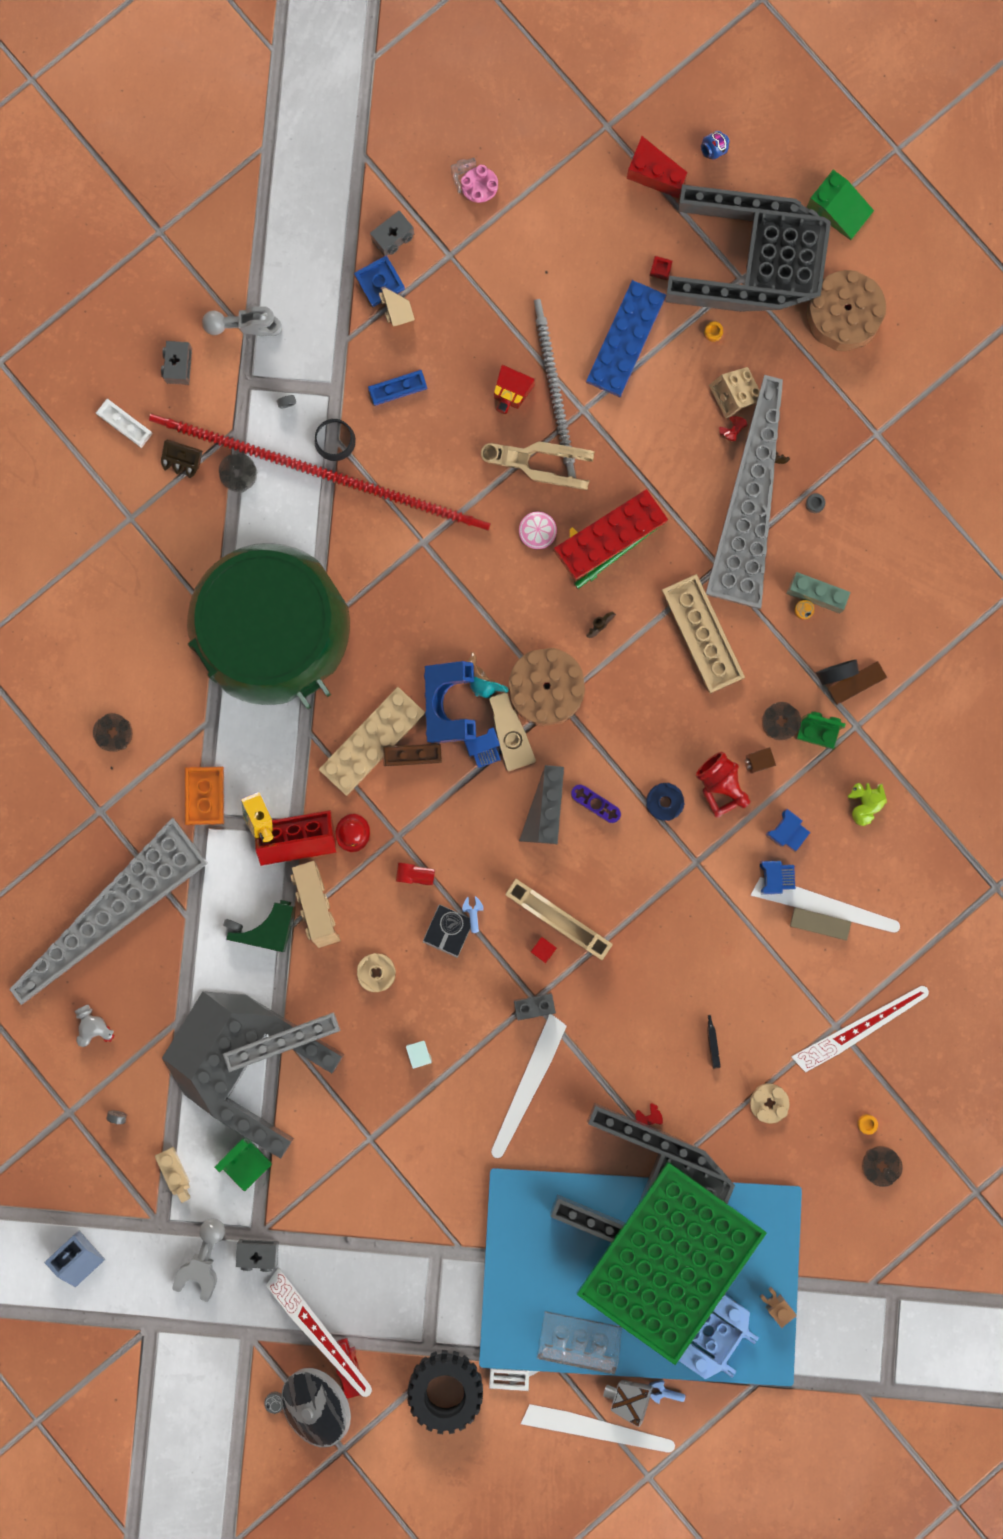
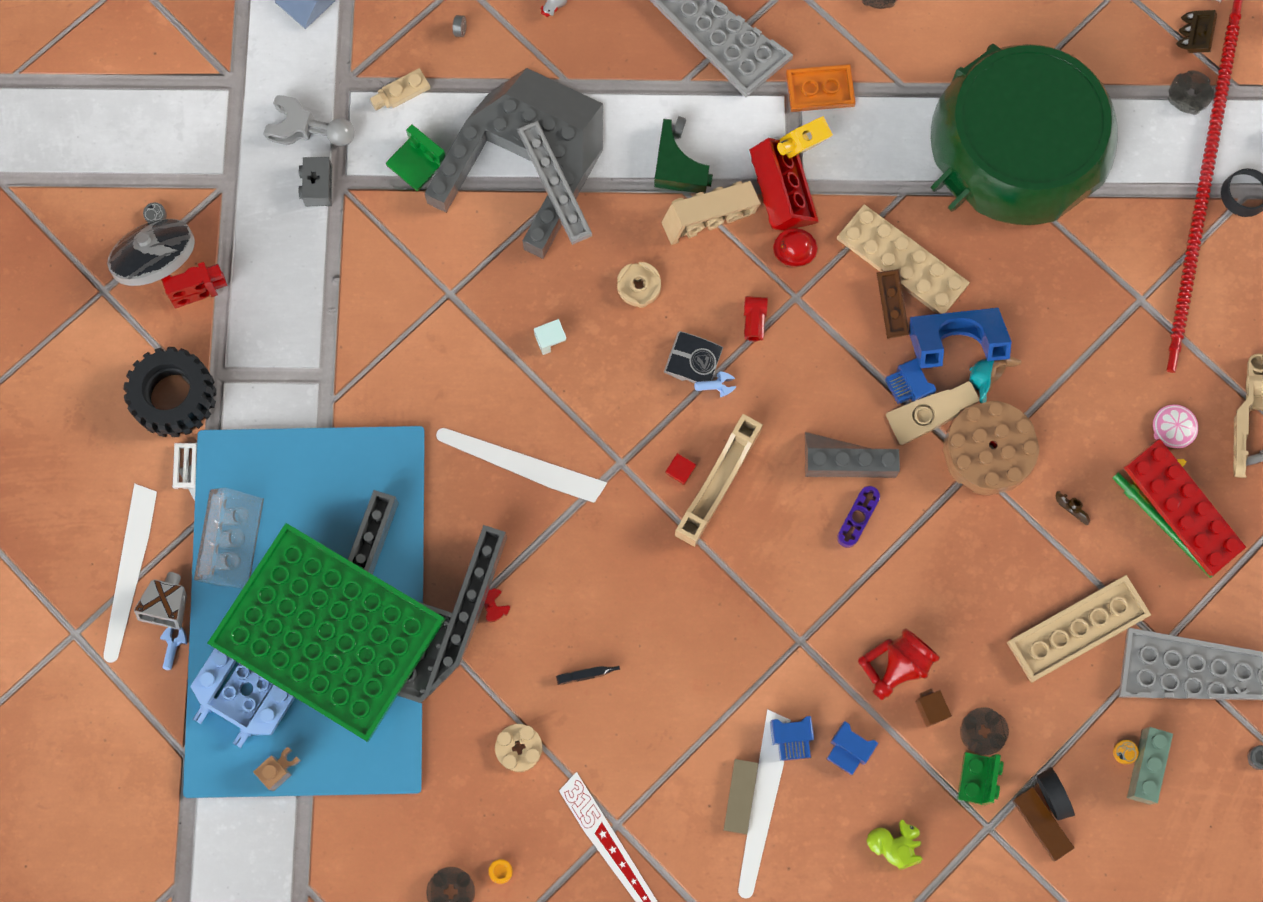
camera: 80 degrees right, 10 degrees down
sticker [266,1268,372,1397] -> none
dark grey brick [514,993,556,1021] -> none
dark blue tile [646,783,685,821] -> none

